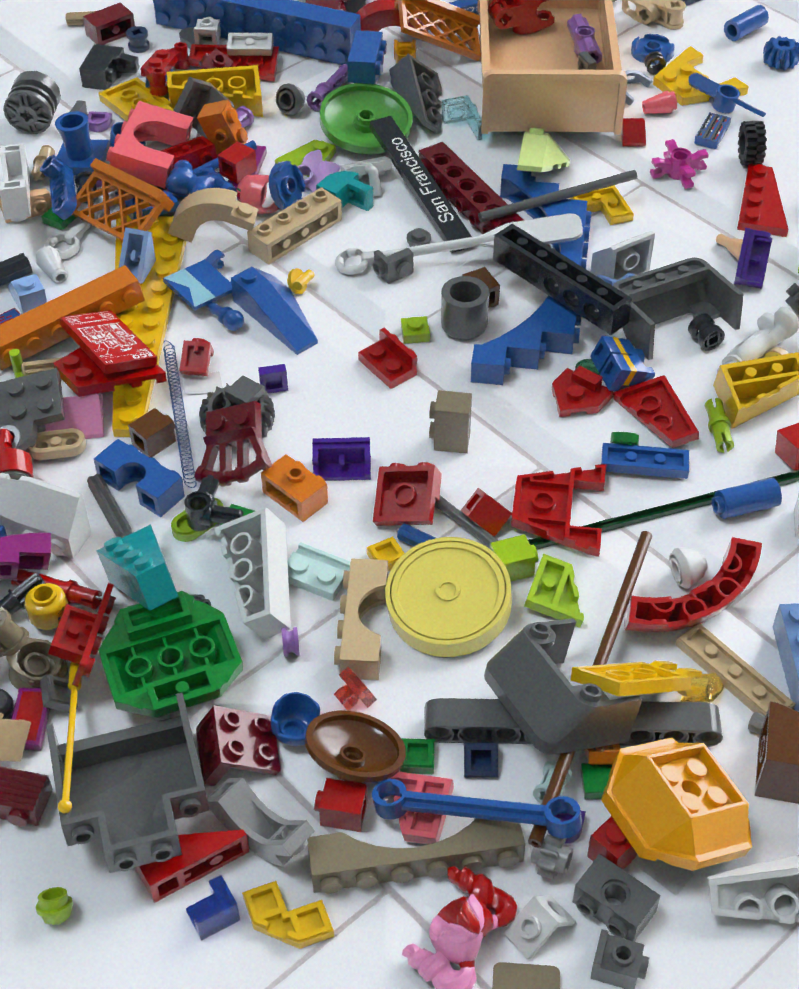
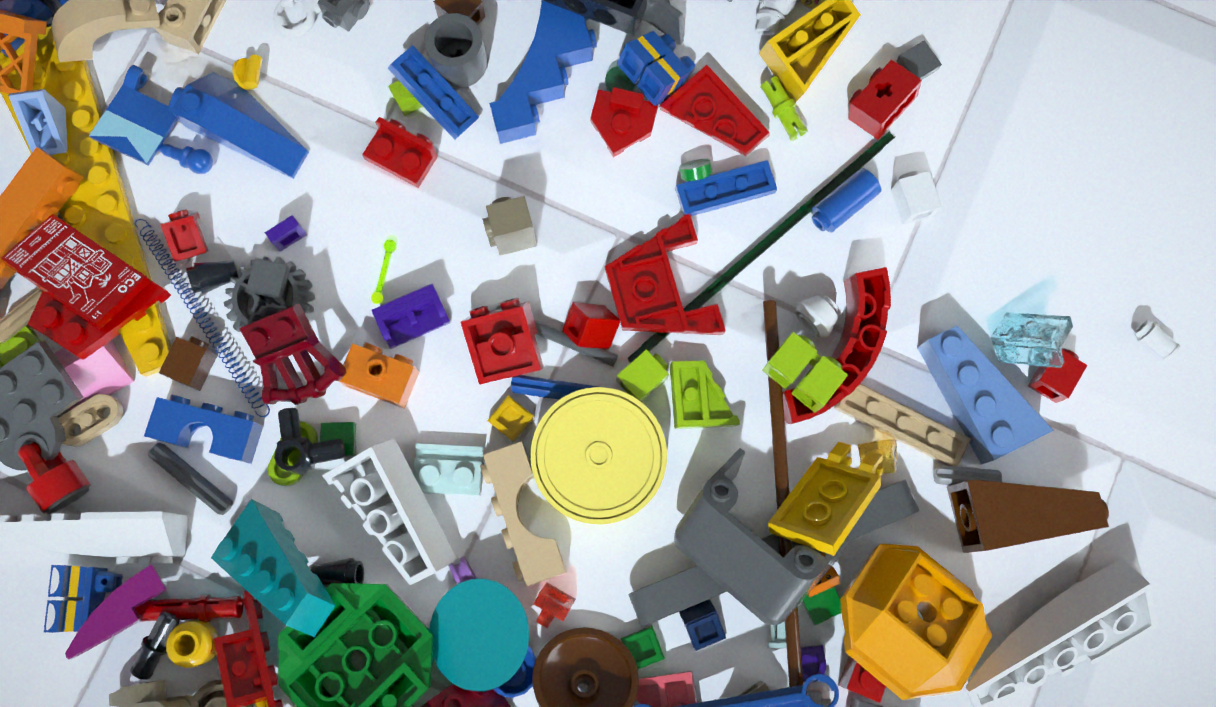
camera: 25 degrees left, 30 degrees up
none -> black cone [186,260,239,294]
none -> clear neon green hinge [371,239,397,304]
none -> blue plate [388,45,479,140]
none -> teal sticker [429,579,529,691]
none -> lime piece [762,332,848,413]

